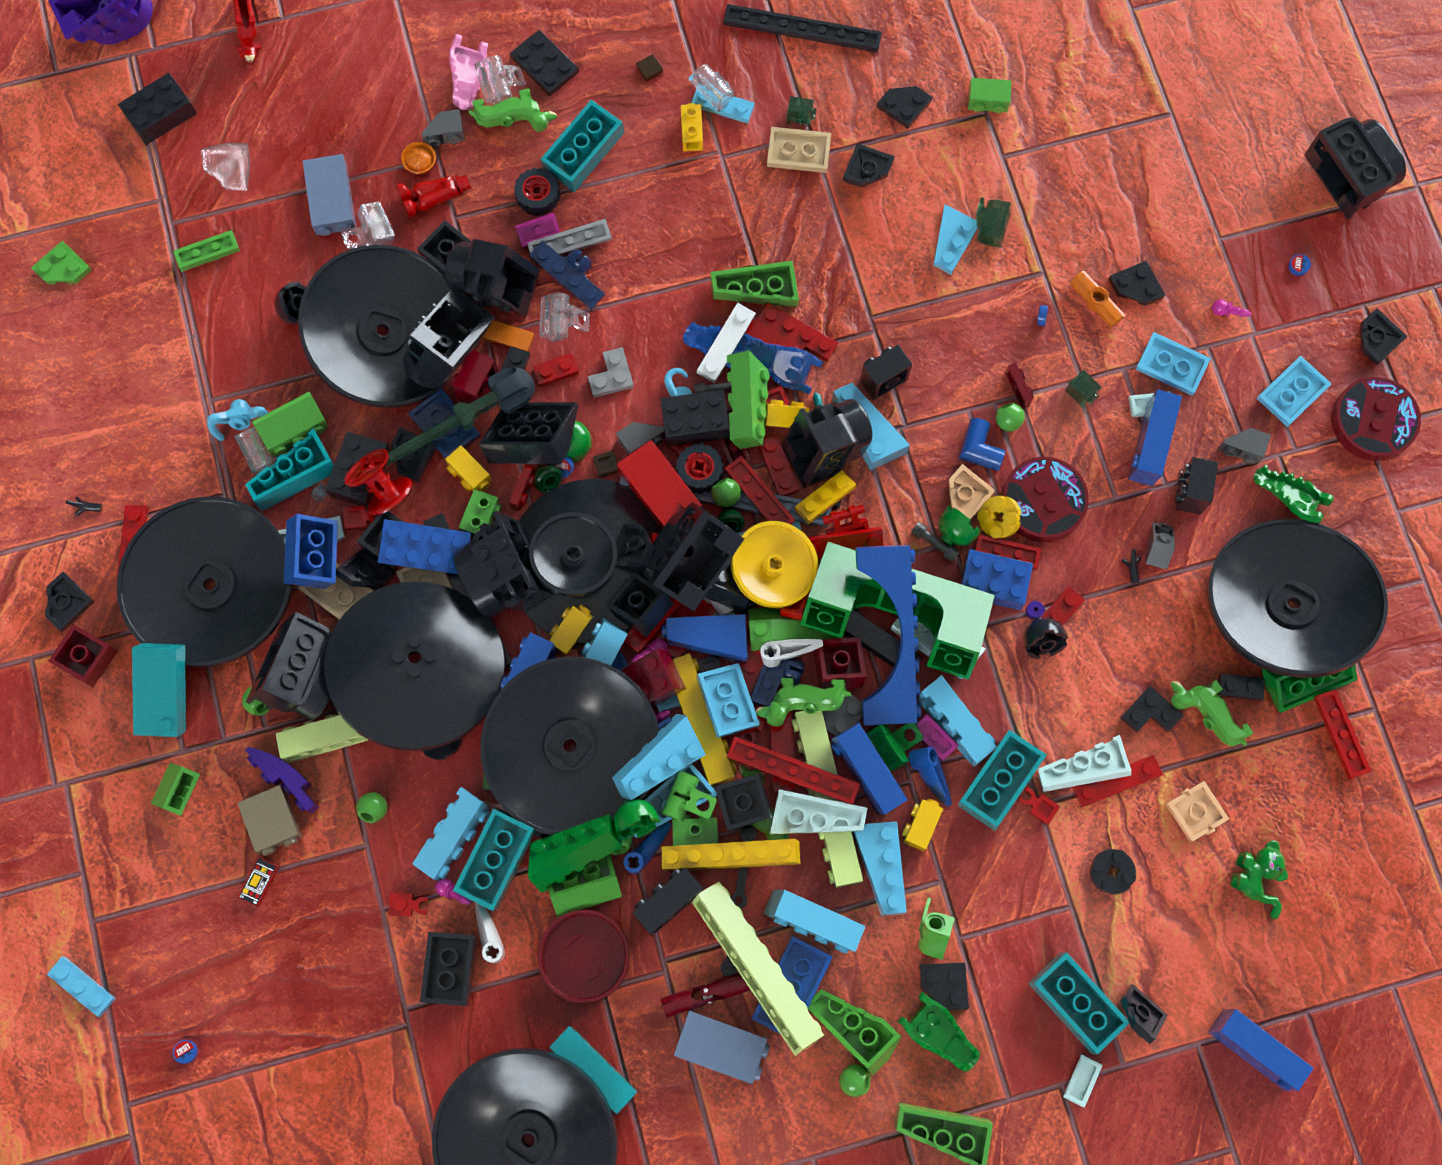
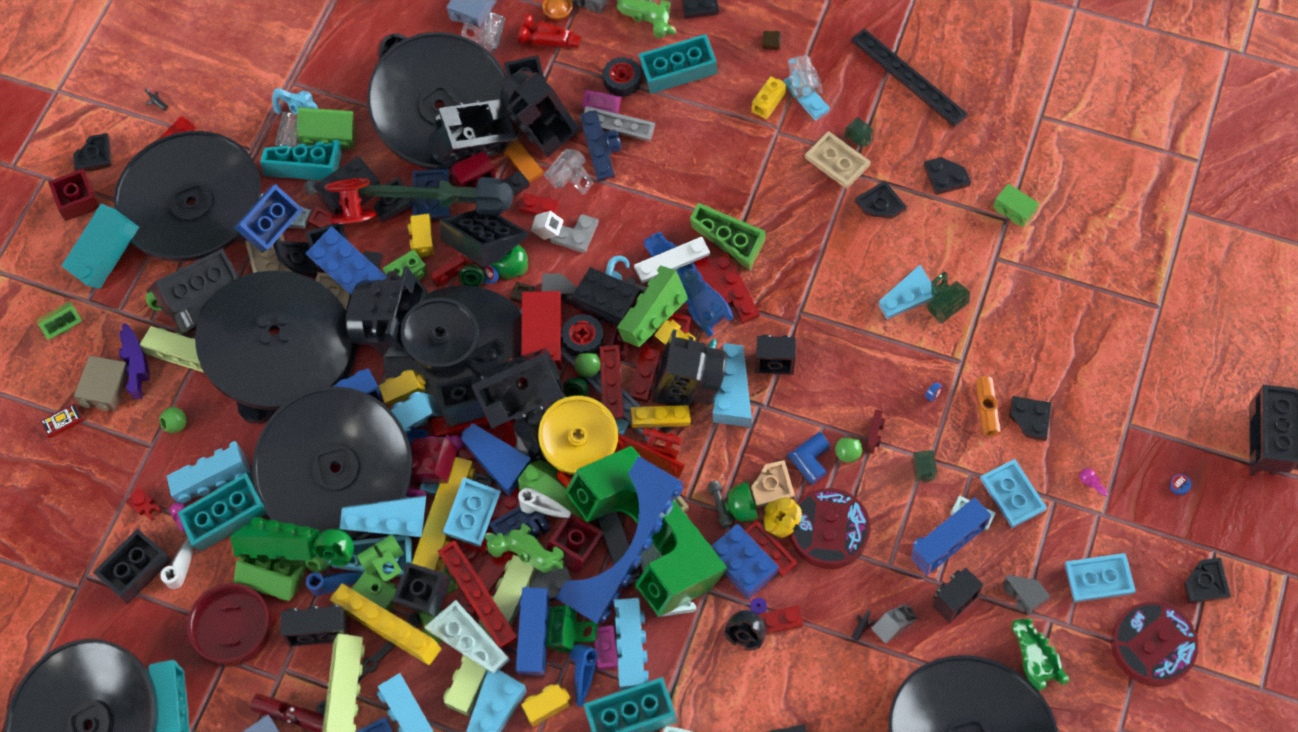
camera: 40 degrees right, 10 degrees down
none -> white brick [531,211,563,240]

